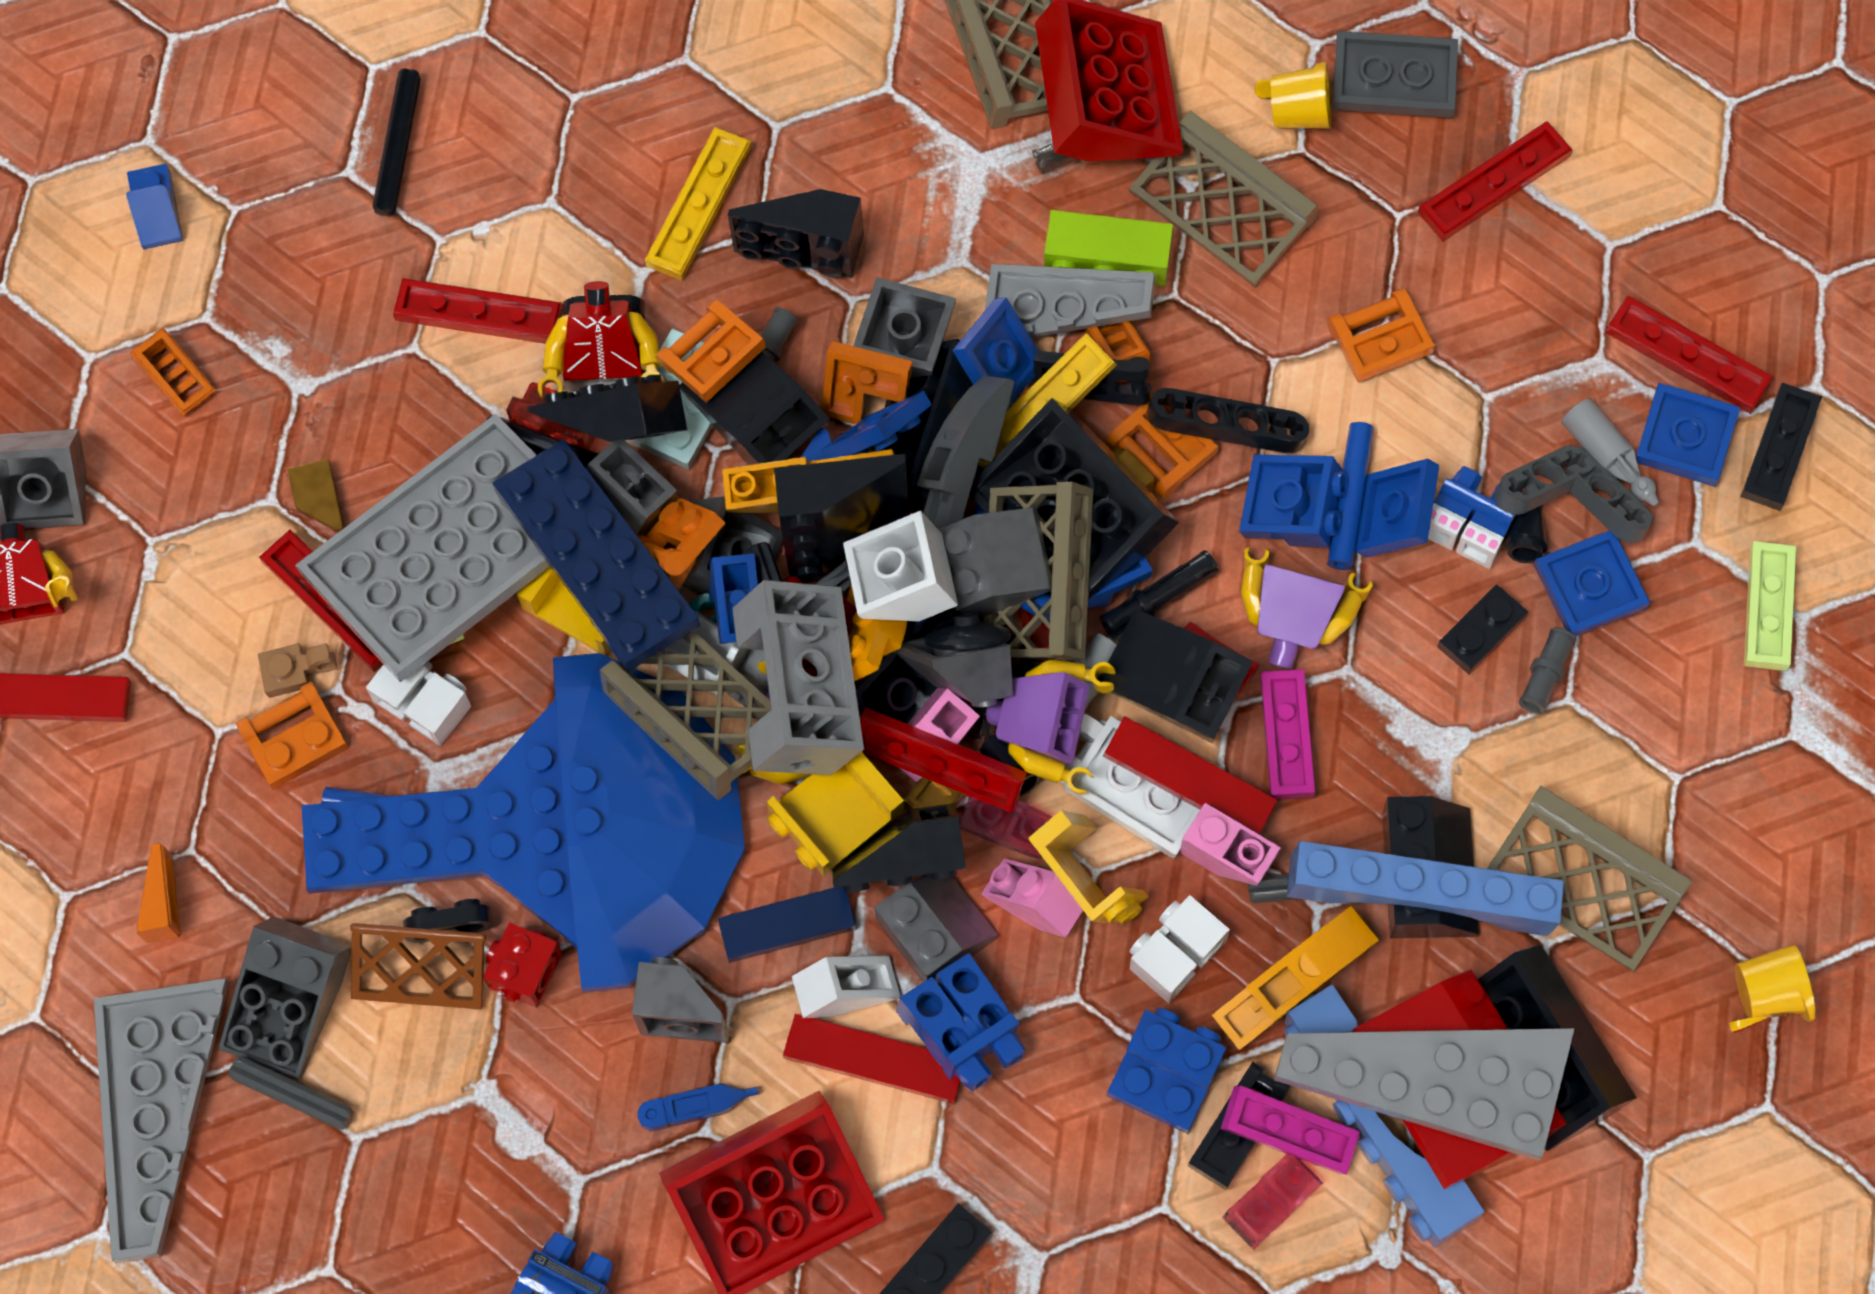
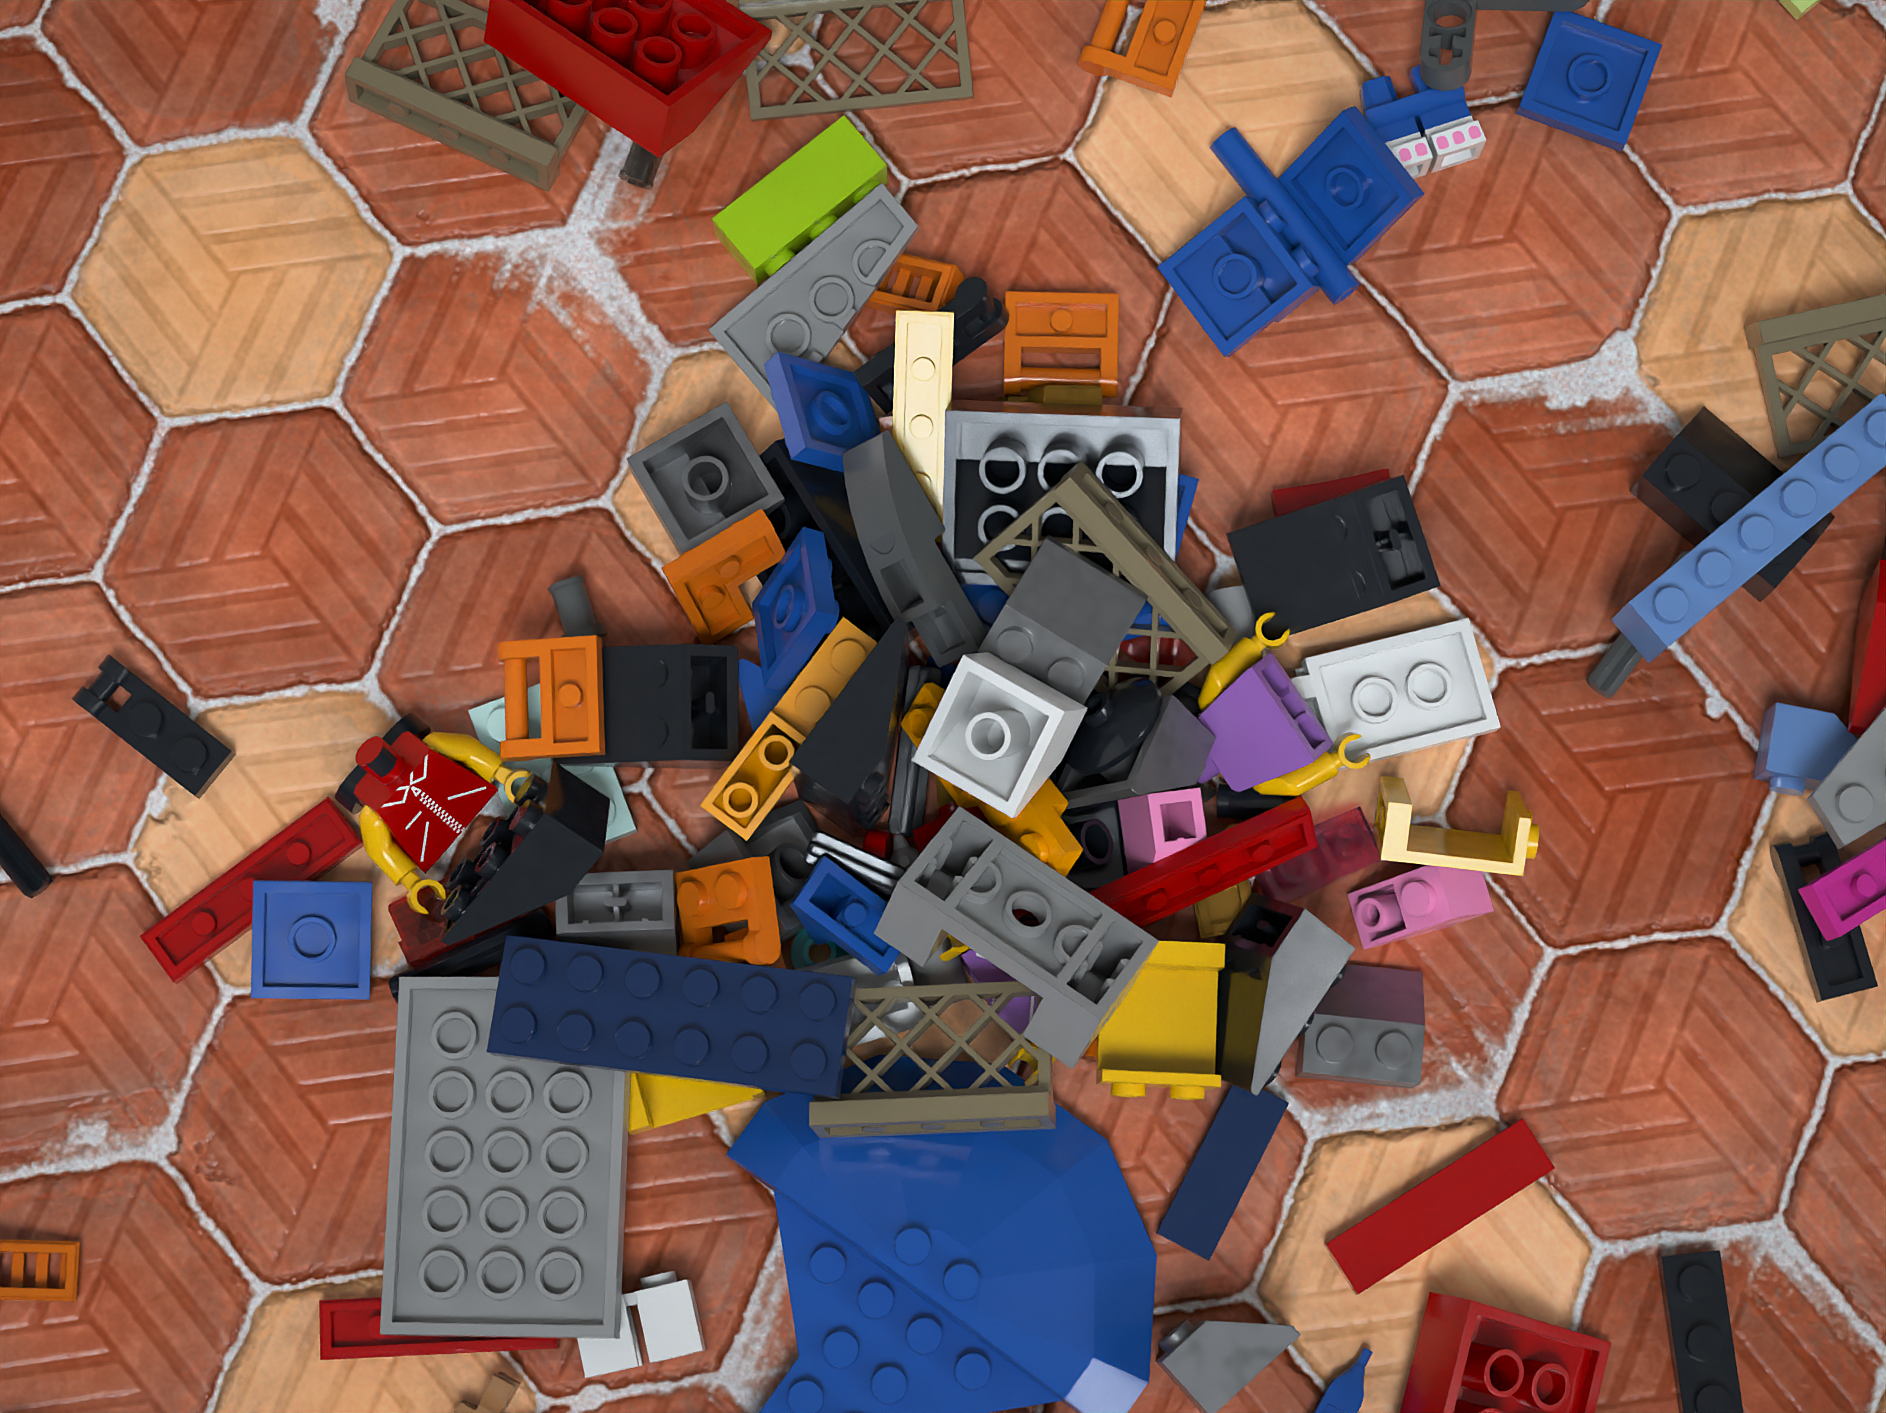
camera: 50 degrees left, 10 degrees up
pearl gold tile [287,459,344,533] -> none
yellow tile [645,127,752,281] -> none
black slope [728,189,864,278] -> none
white slope [792,956,901,1018] -> none
blue hips [896,953,1026,1092] -> none
black pin [1099,550,1219,639] -> none
red tile [1102,716,1277,834] -> none
blue plate [1107,1008,1227,1134] -> none
white piece [1129,895,1230,1004] -> none
black beam [1146,388,1310,453] -> none
bright pink slope [1180,803,1281,886] -> none
light orange slope [1212,906,1379,1050] -> none
medium lavender torso [1241,547,1373,669] -> none
dark pink plate [1260,669,1315,800] -> none
black plate [1437,584,1528,675] -> none
black cone [1505,505,1547,563] -> none
dark grey pin [1518,627,1576,714] -> none
none -> black plate [72,654,236,799]
none -> blue plate [251,880,373,1000]

